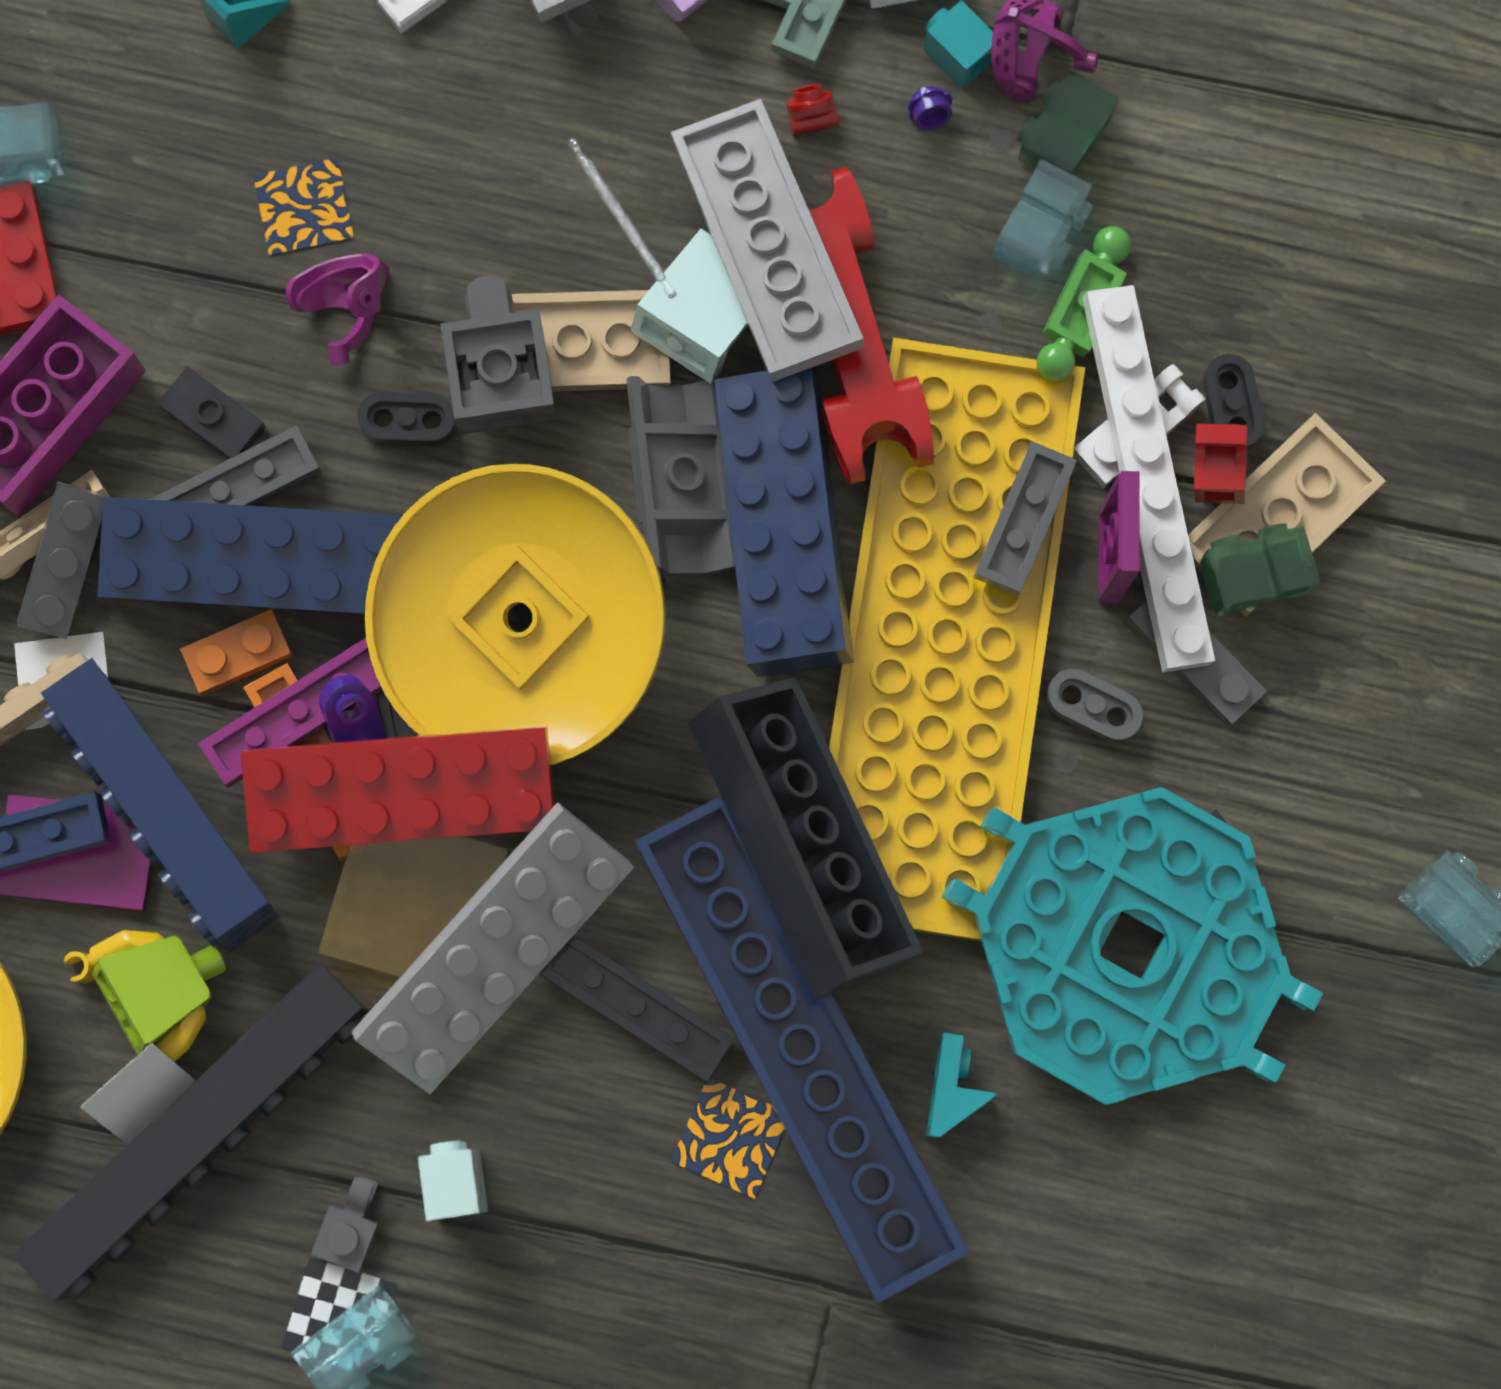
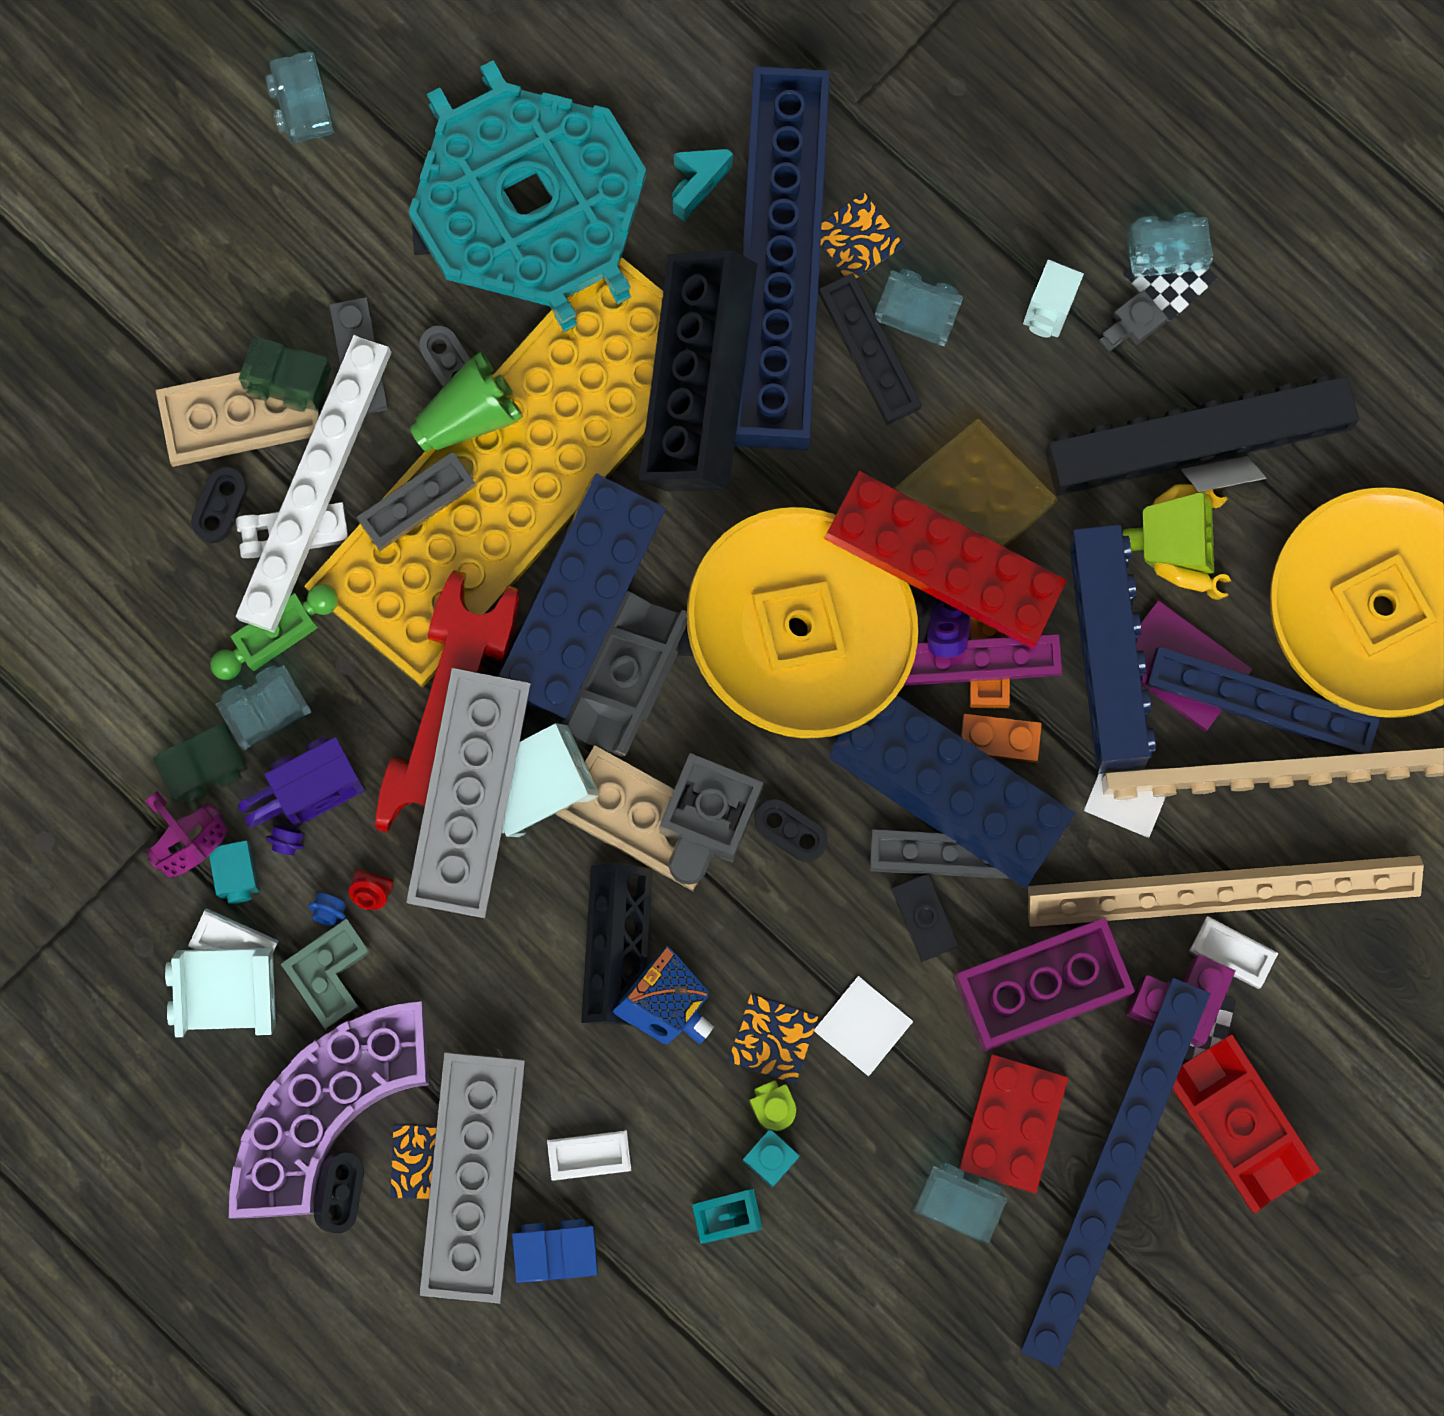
camera: 150 degrees left, 0 degrees up
dark grey plate [17,481,108,639] -> none
magenta helmet [286,253,391,365] -> none
light grey plate [352,802,634,1094] -> none
clear piece [568,138,677,299] -> none
magenta tile [1098,471,1140,605] -> none
red brick [1194,424,1248,504] -> none
none -> dark purple brick [238,737,365,828]
none -> blue plate [308,893,346,927]
none -> bright green cone [409,352,523,452]
none -> black fence [581,863,652,1026]
none -> blue torso [612,946,714,1045]
none -> teal brick [742,1129,800,1188]
none -> lime plate [749,1080,796,1132]
none -> white sticker [814,976,913,1076]
none -> clear light blue brick [875,269,964,347]

